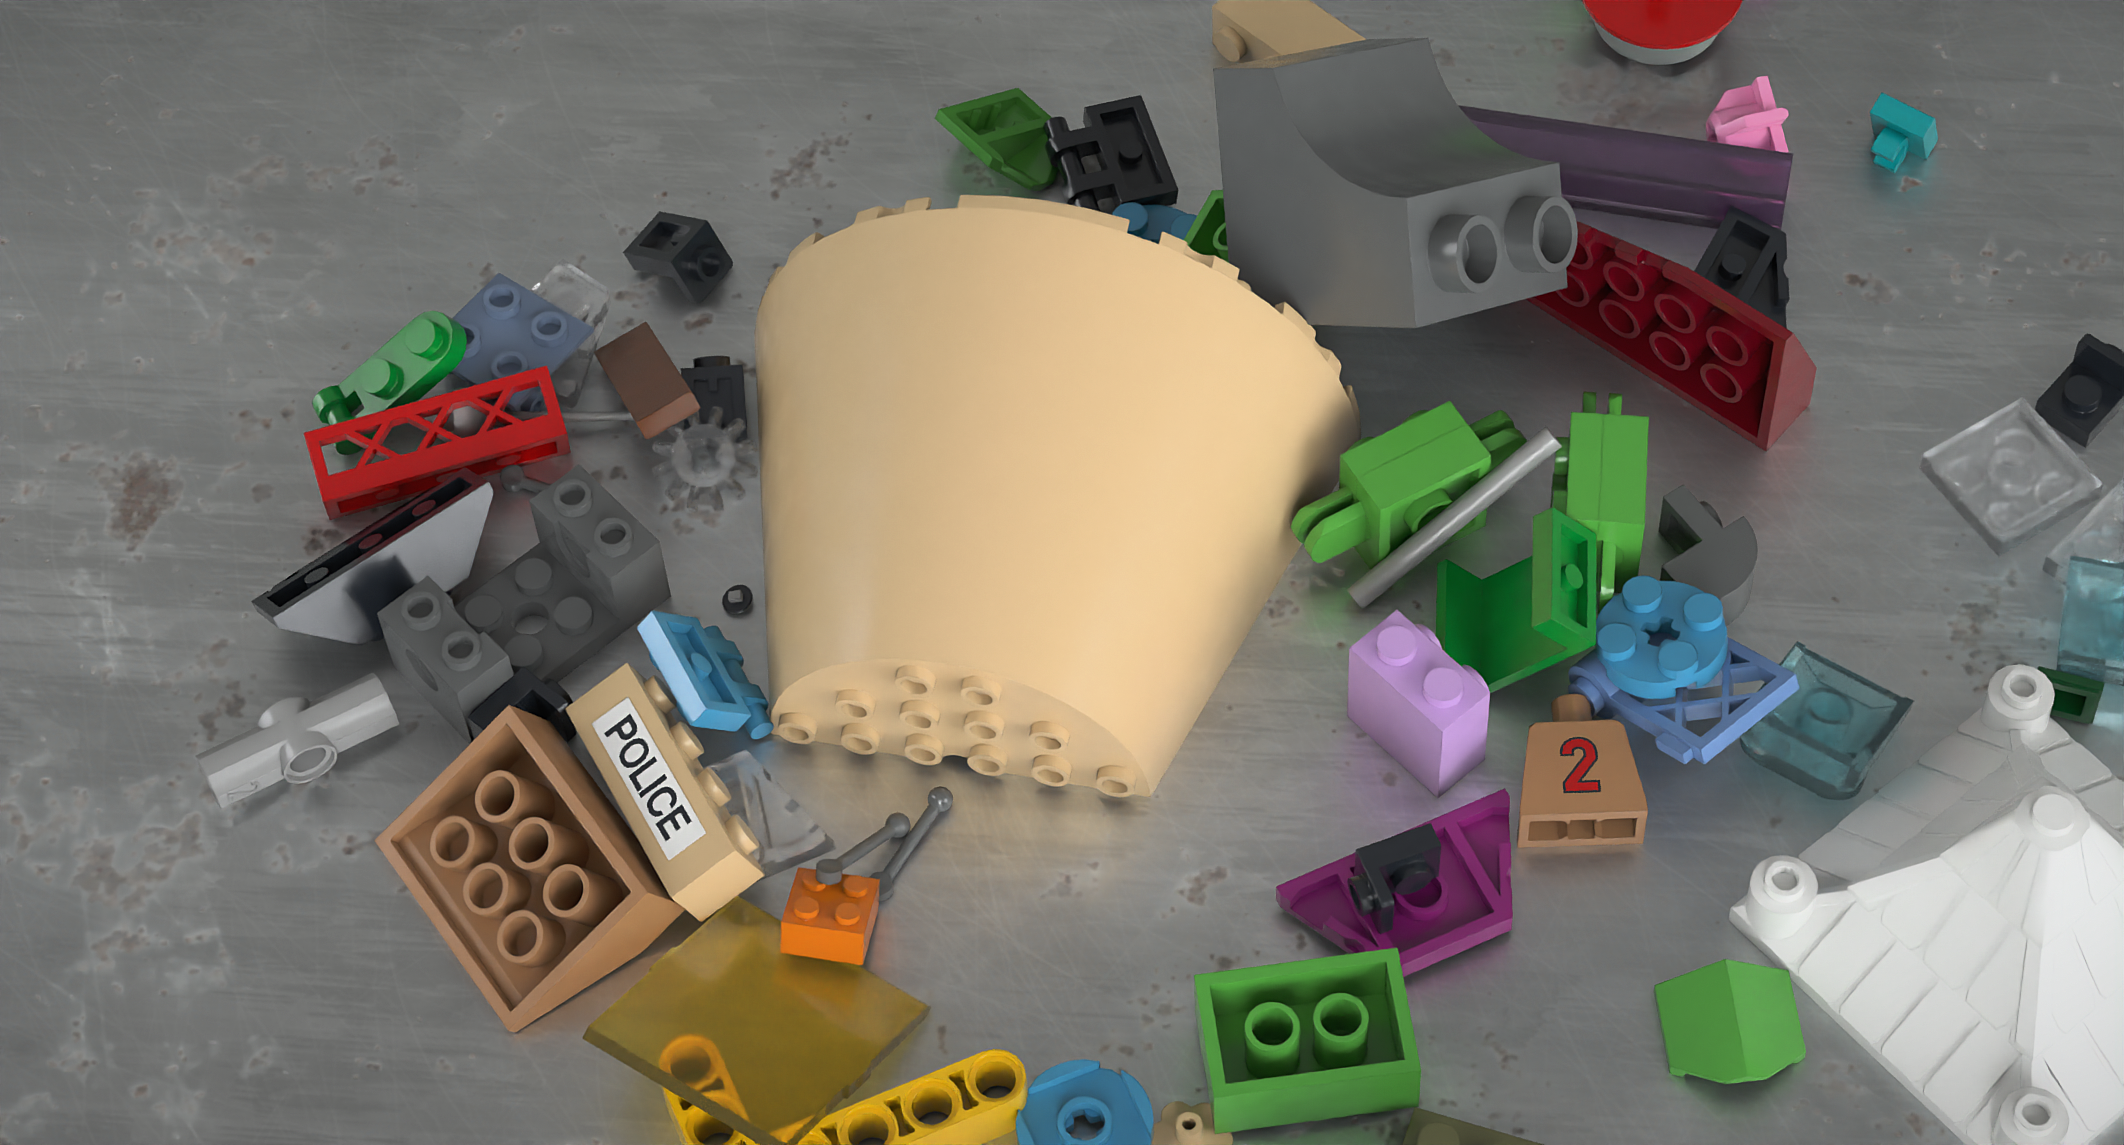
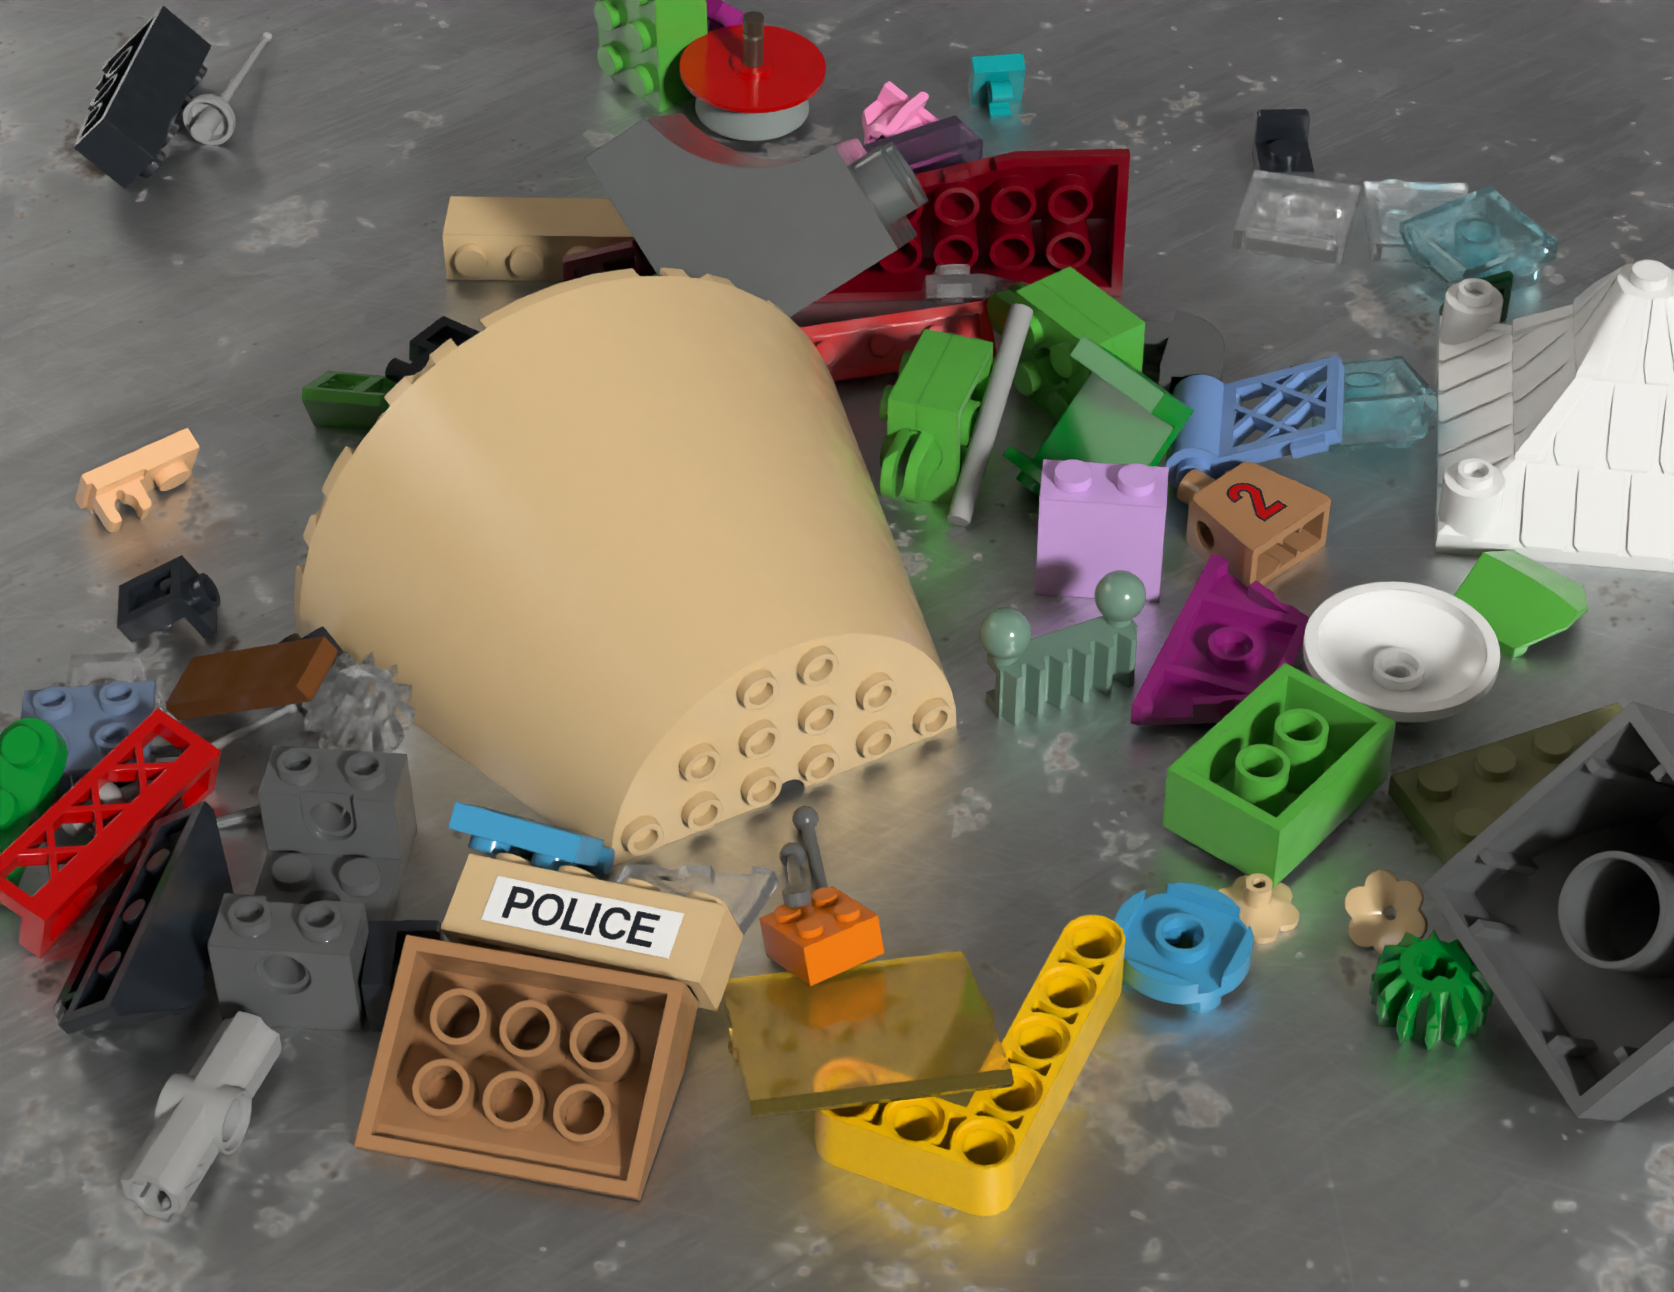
camera: 45 degrees left, 15 degrees down
black piece [722,585,753,614] -> none
black bracket [1347,823,1441,934] -> none
dark azure plate [1595,575,1728,699] -> none
none -> light nougat plate [75,427,200,532]
none -> red fence [800,300,996,382]
none -> clear wing [921,264,1029,310]
none -> sand green gear [979,570,1146,726]
none -> white dish [1303,581,1500,723]

